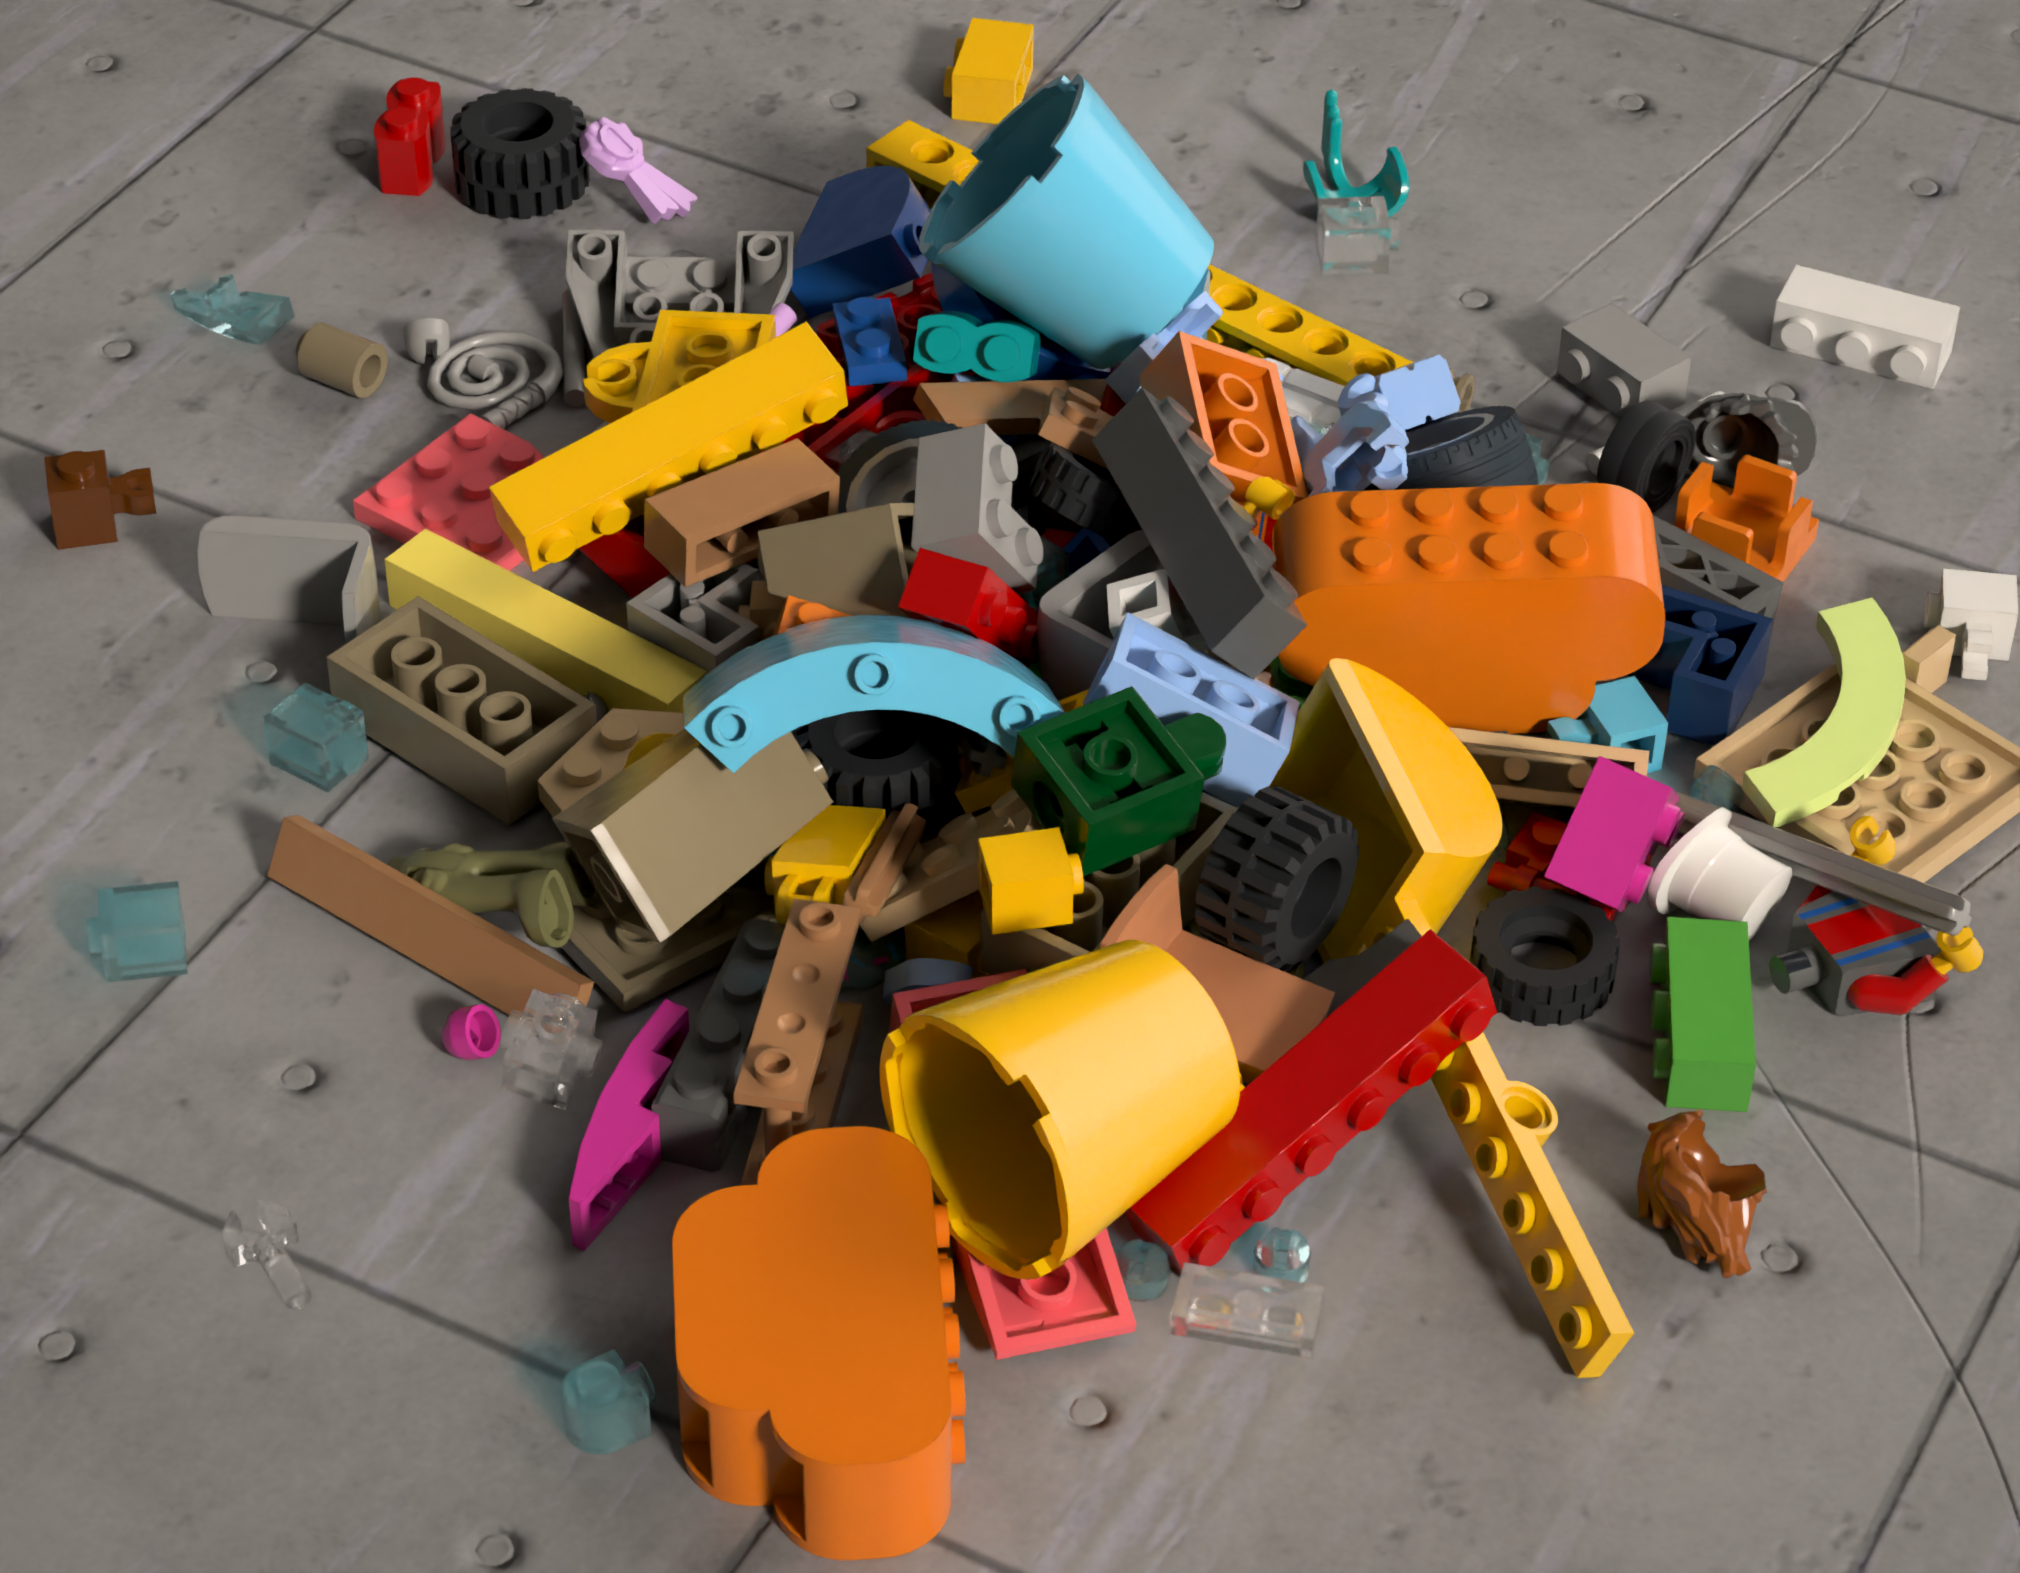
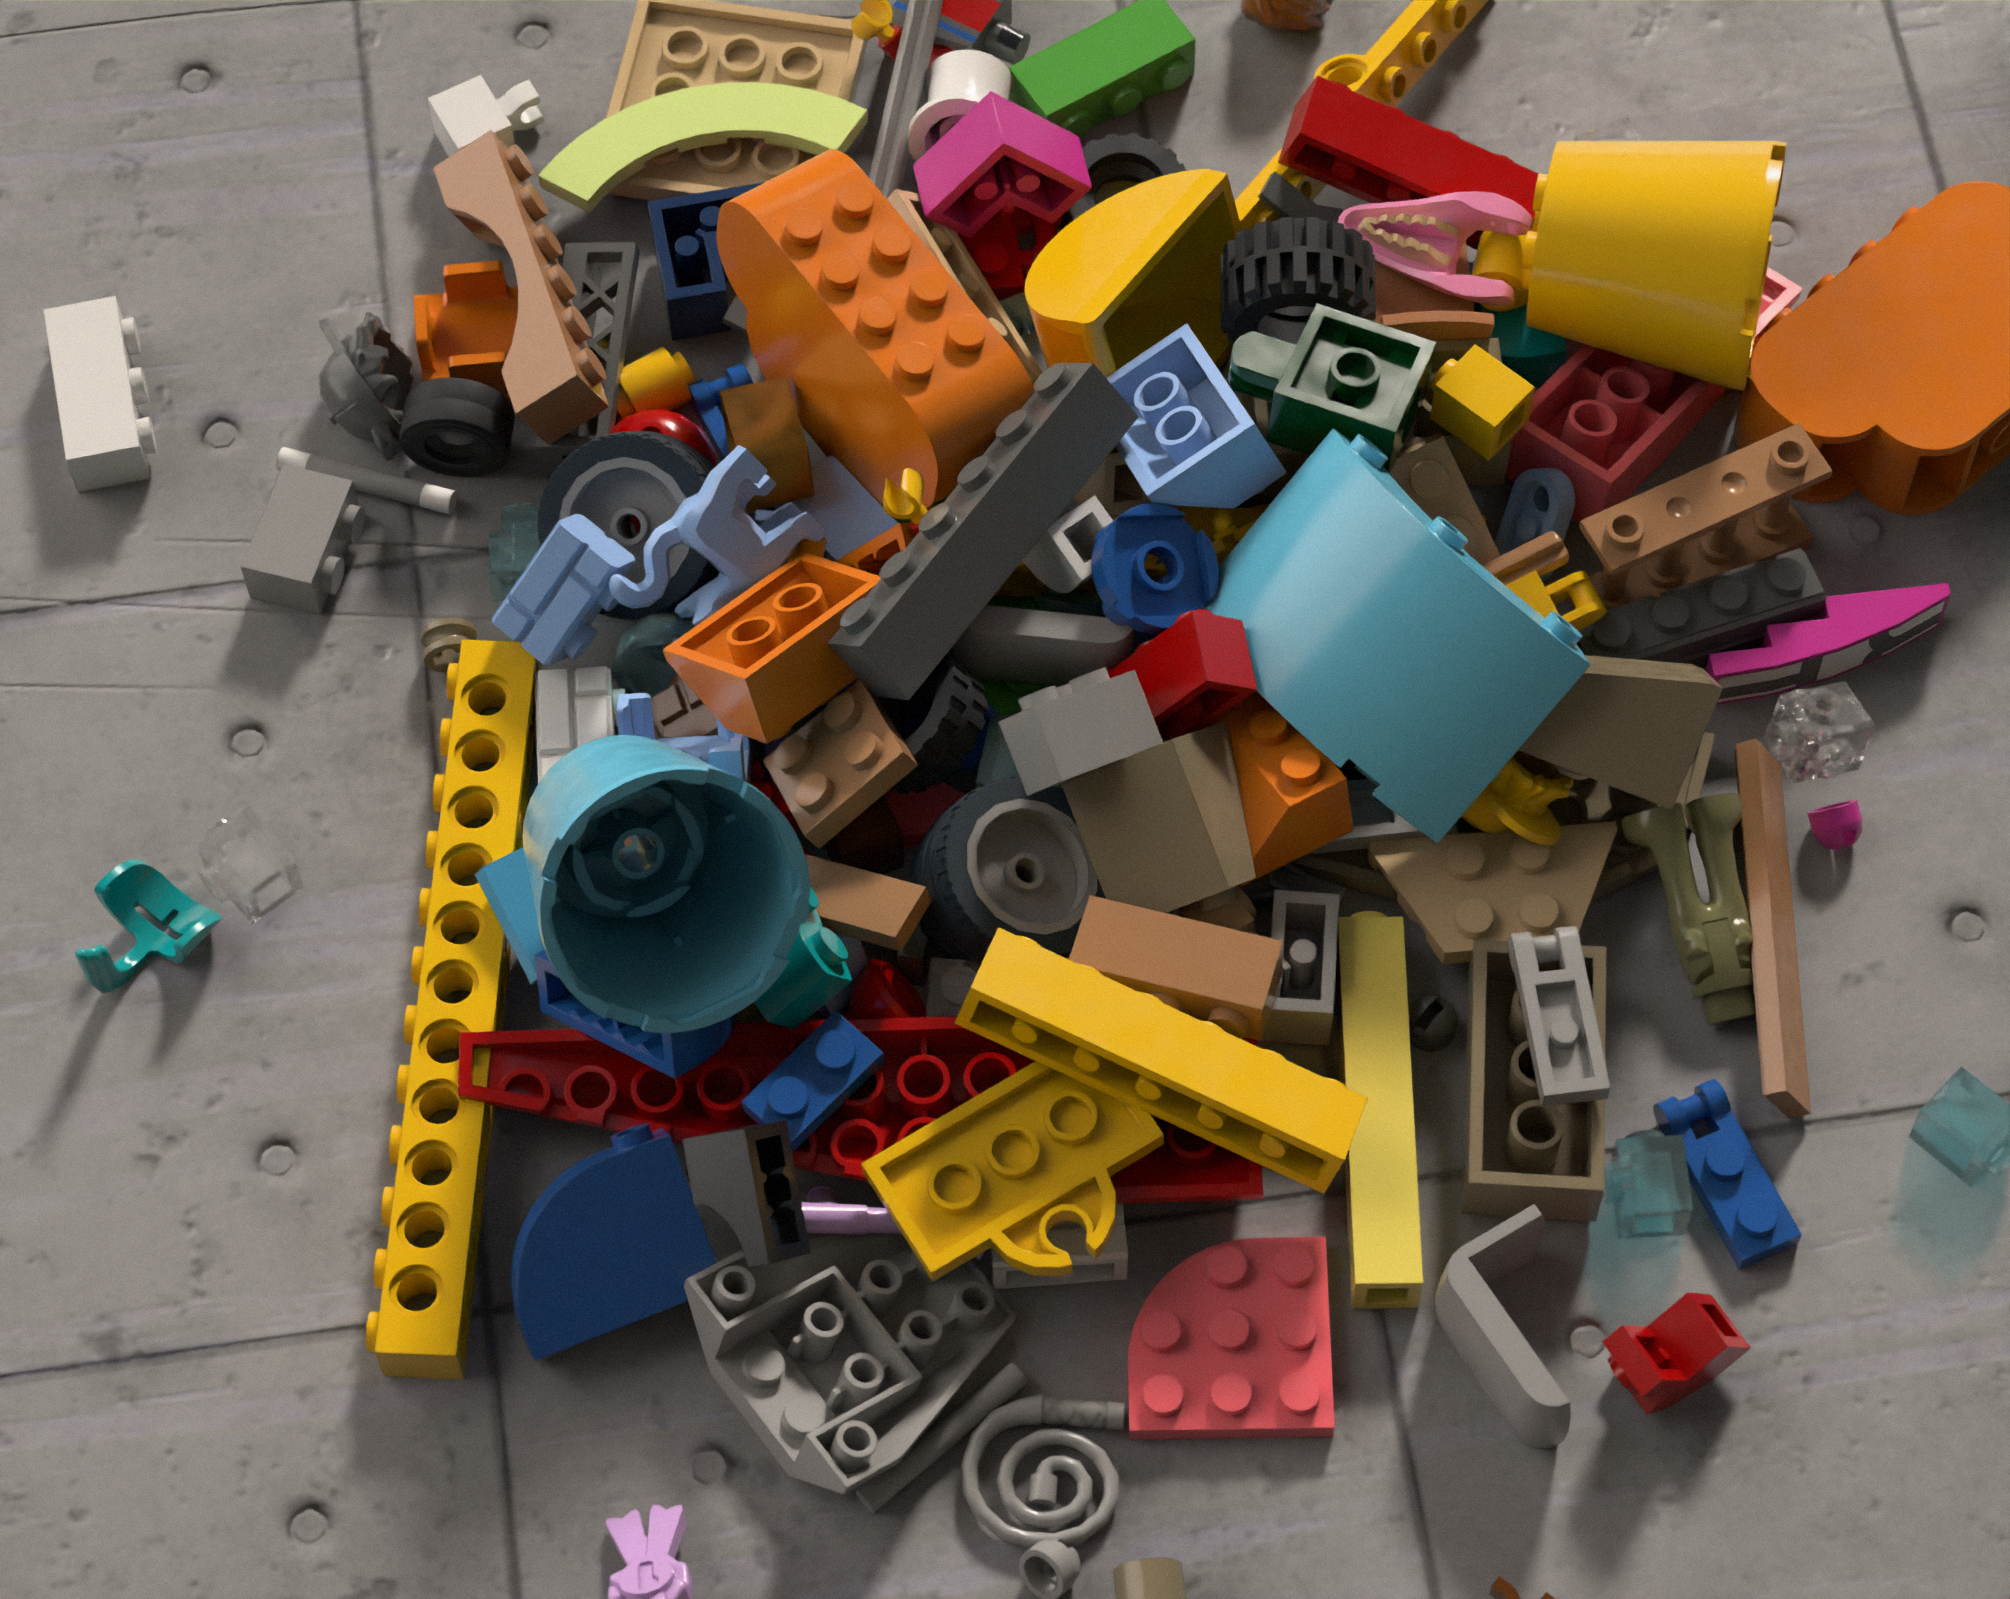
camera: 125 degrees left, 20 degrees up
yellow brick [943,18,1034,124] -> none
tan tile [1902,625,1956,693] -> none
none -> medium nougat arch [433,130,609,445]
none -> black arch [682,1120,811,1267]
none -> blue plate [1092,503,1219,635]
none -> bright pink animal [1338,191,1534,306]
none -> light grey plate [1508,926,1611,1107]
none -> red brick [1602,1292,1751,1414]
none -> blue plate [1653,1079,1802,1270]

